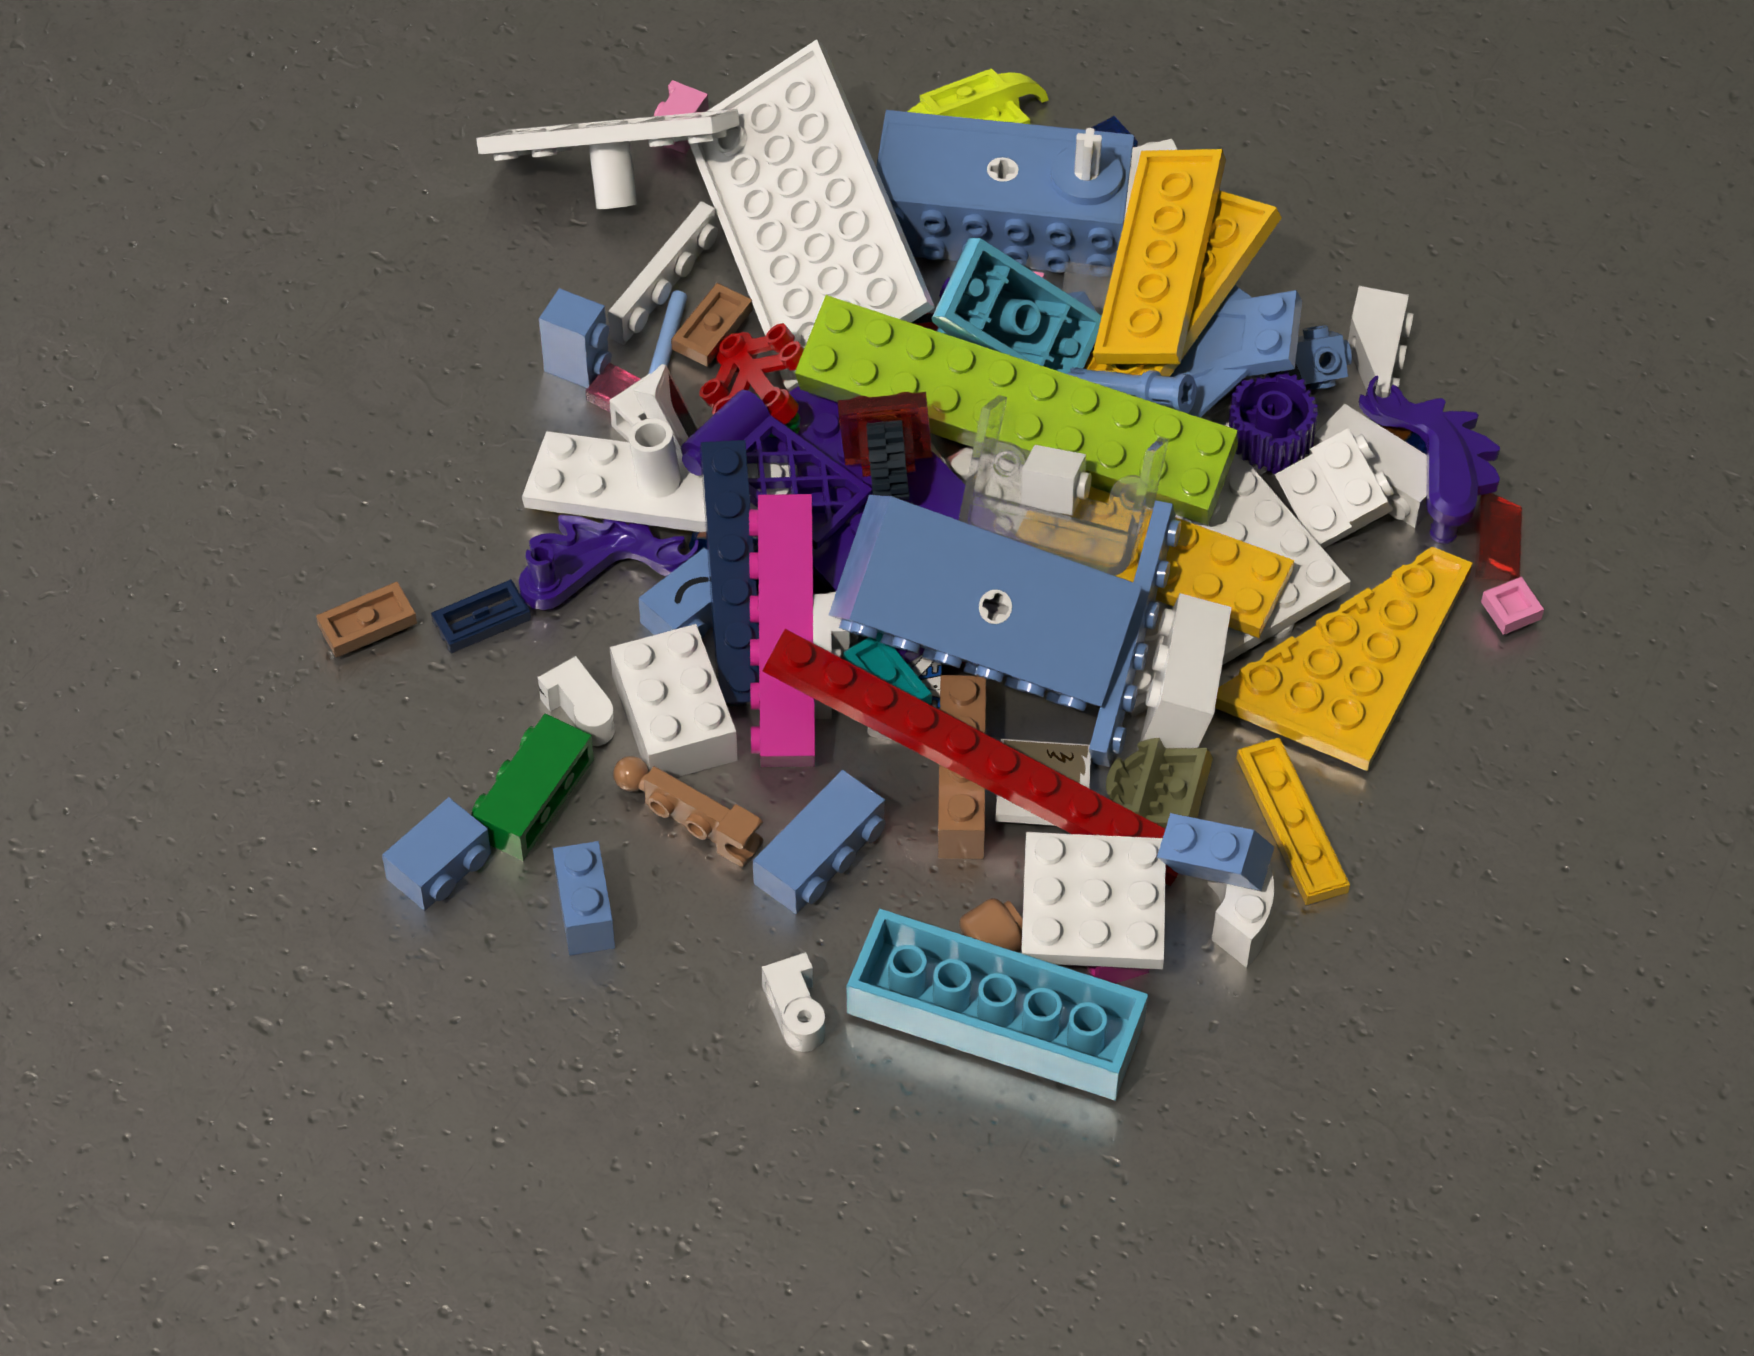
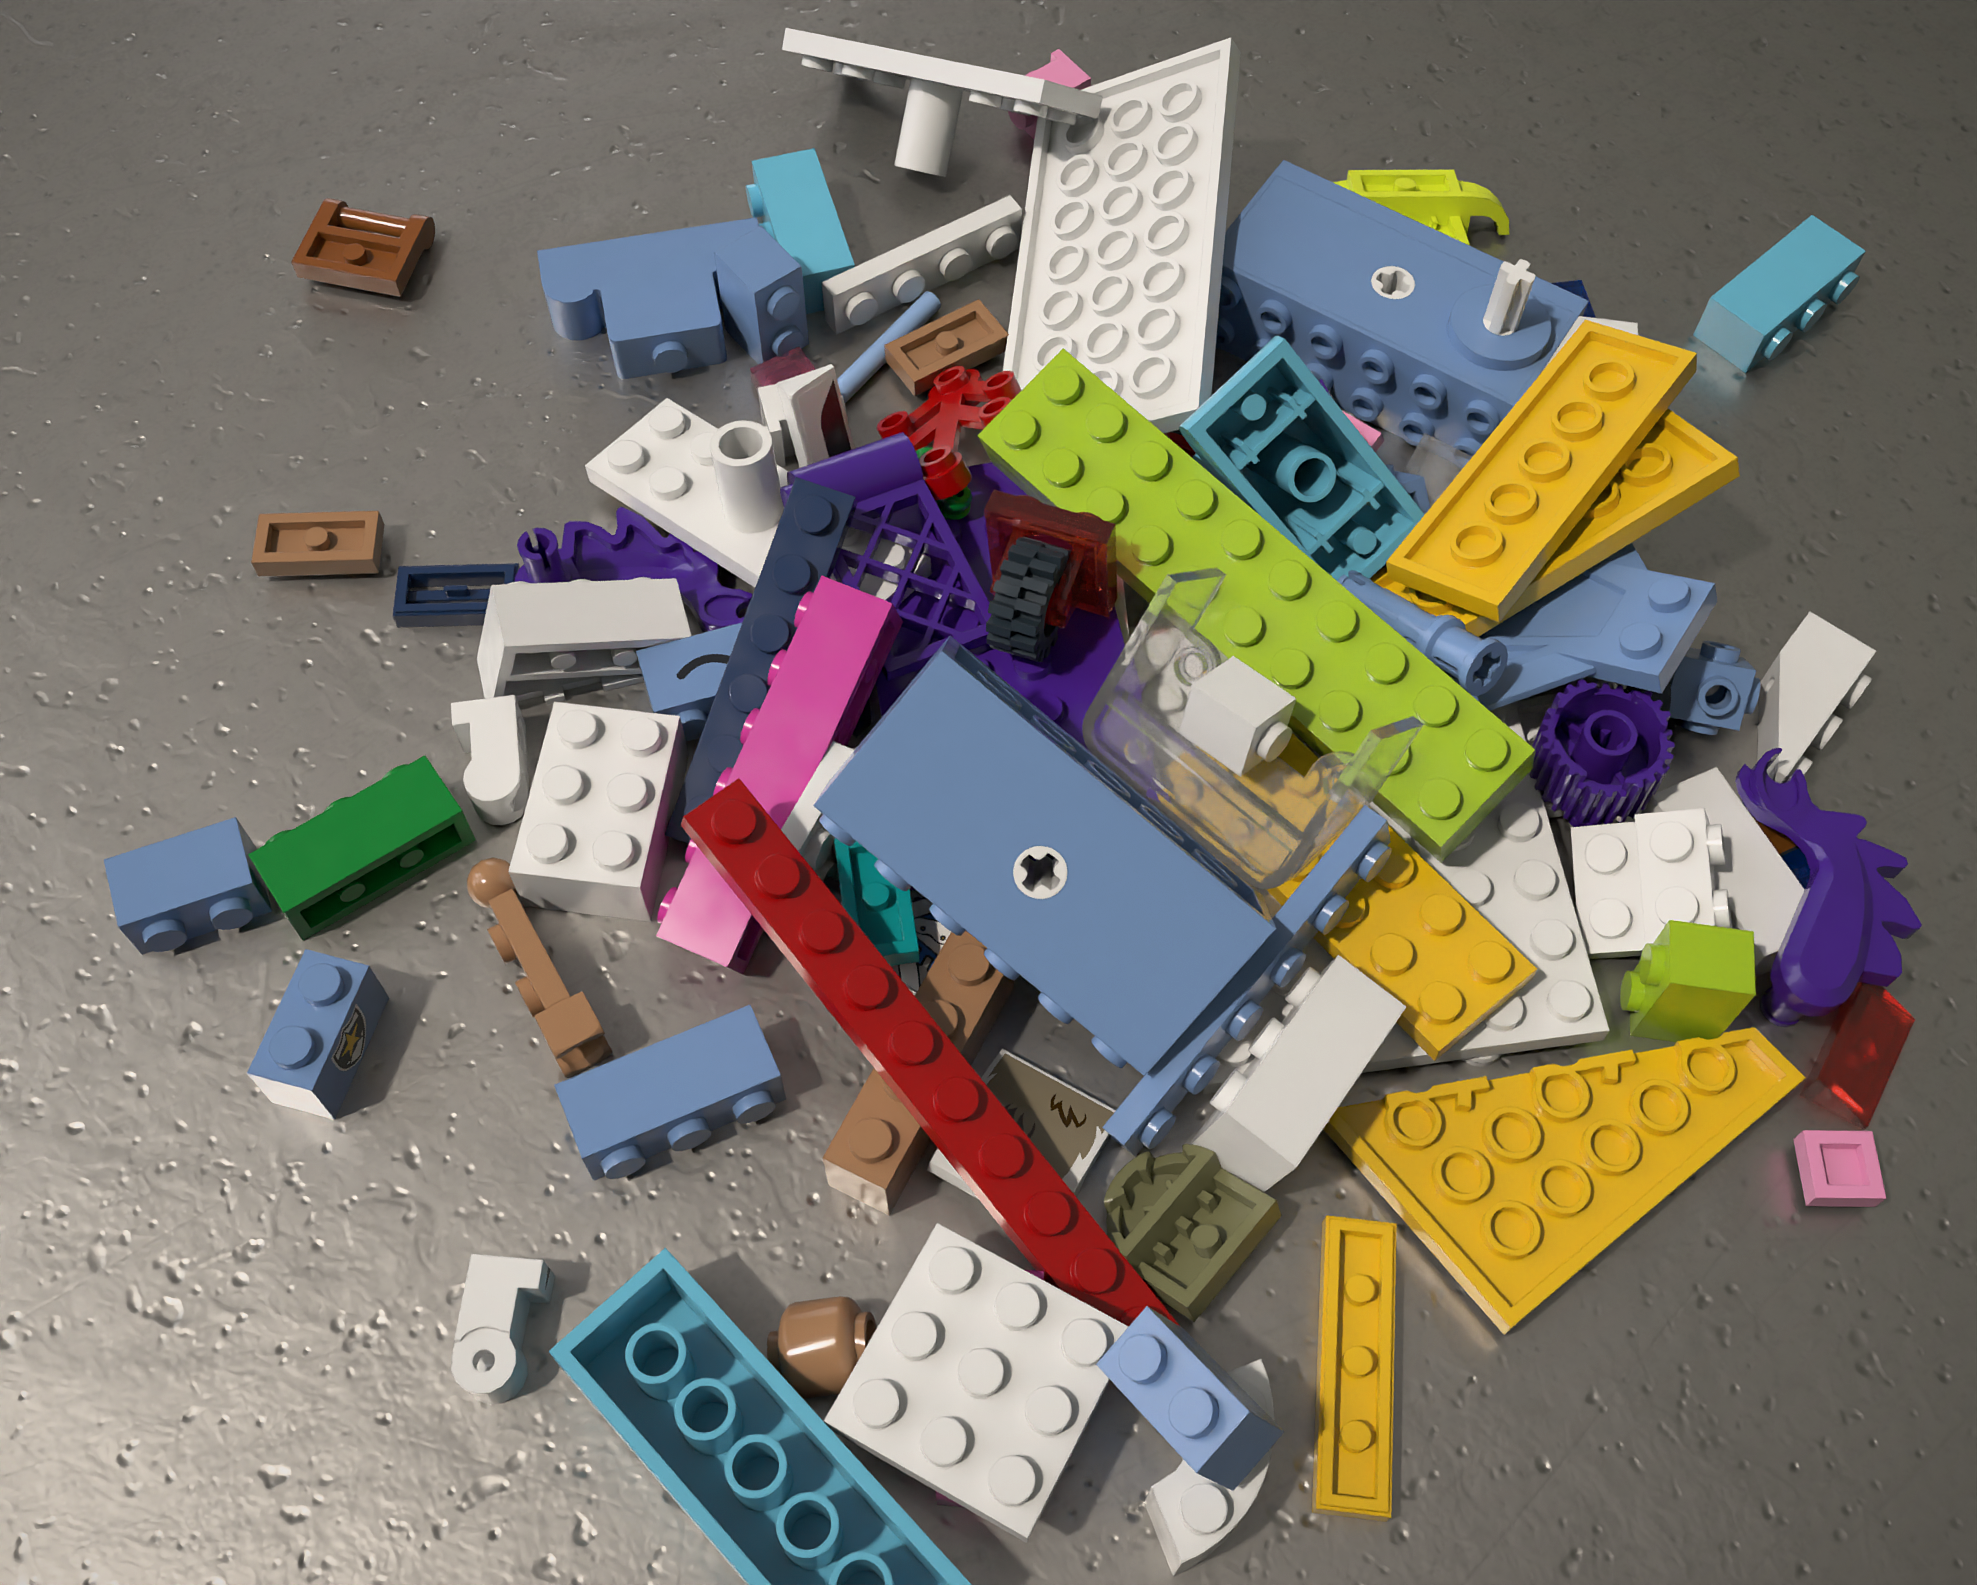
camera: 25 degrees right, 5 degrees up
none -> dark orange plate [291,198,435,297]
none -> white wedge [477,577,691,705]
none -> medium blue brick [537,217,759,379]
none -> medium azure brick [746,148,855,314]
none -> lime brick [1620,920,1756,1042]
none -> medium azure brick [1693,215,1866,373]

